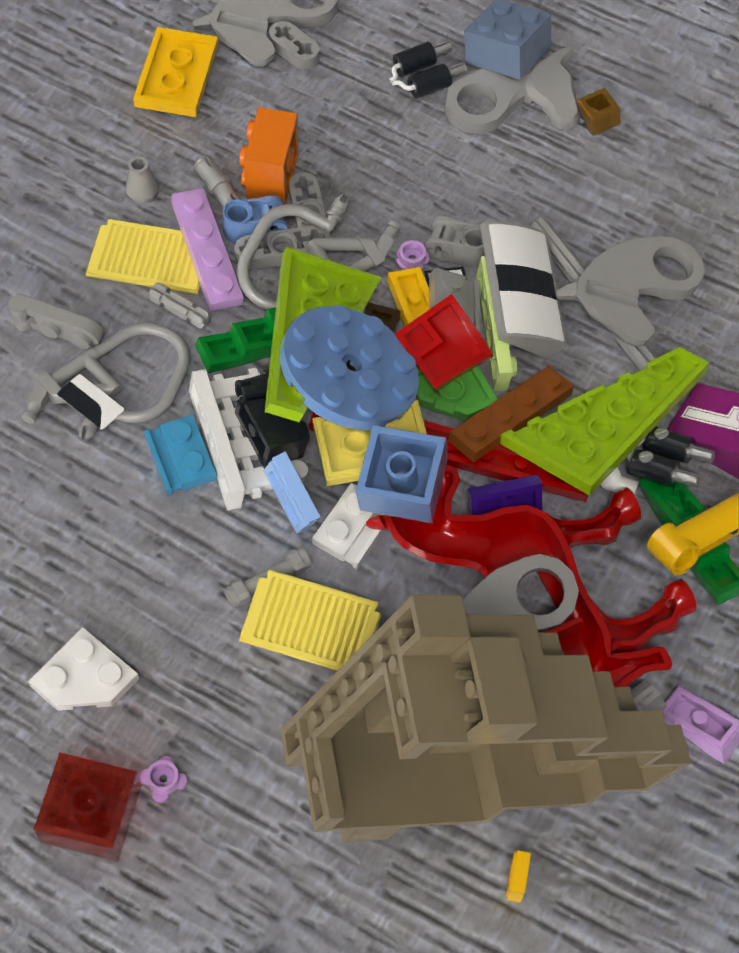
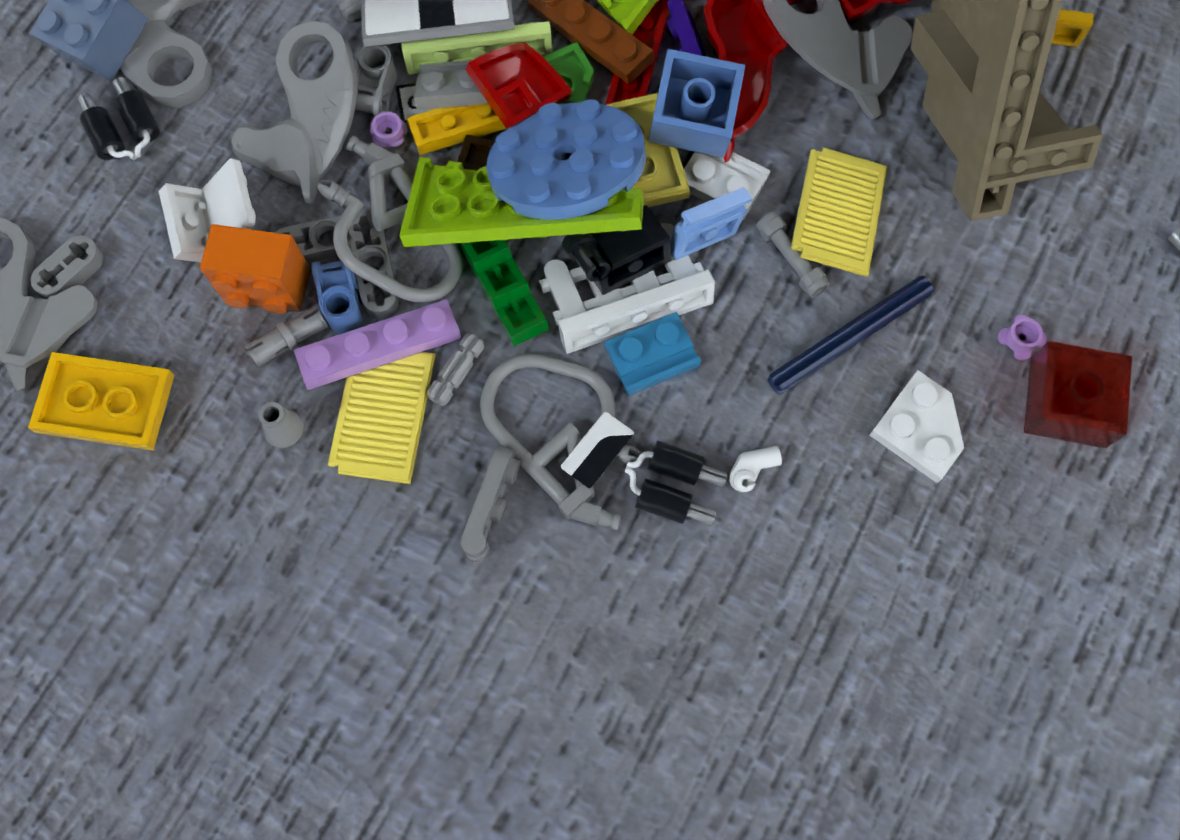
camera: 90 degrees left, 10 degrees up
none -> white bracket [159,158,256,262]
none -> light grey animal [231,20,358,203]
none -> black piece [625,440,728,525]
none -> white arm [729,445,782,492]
none -> dark blue axle [767,276,934,394]

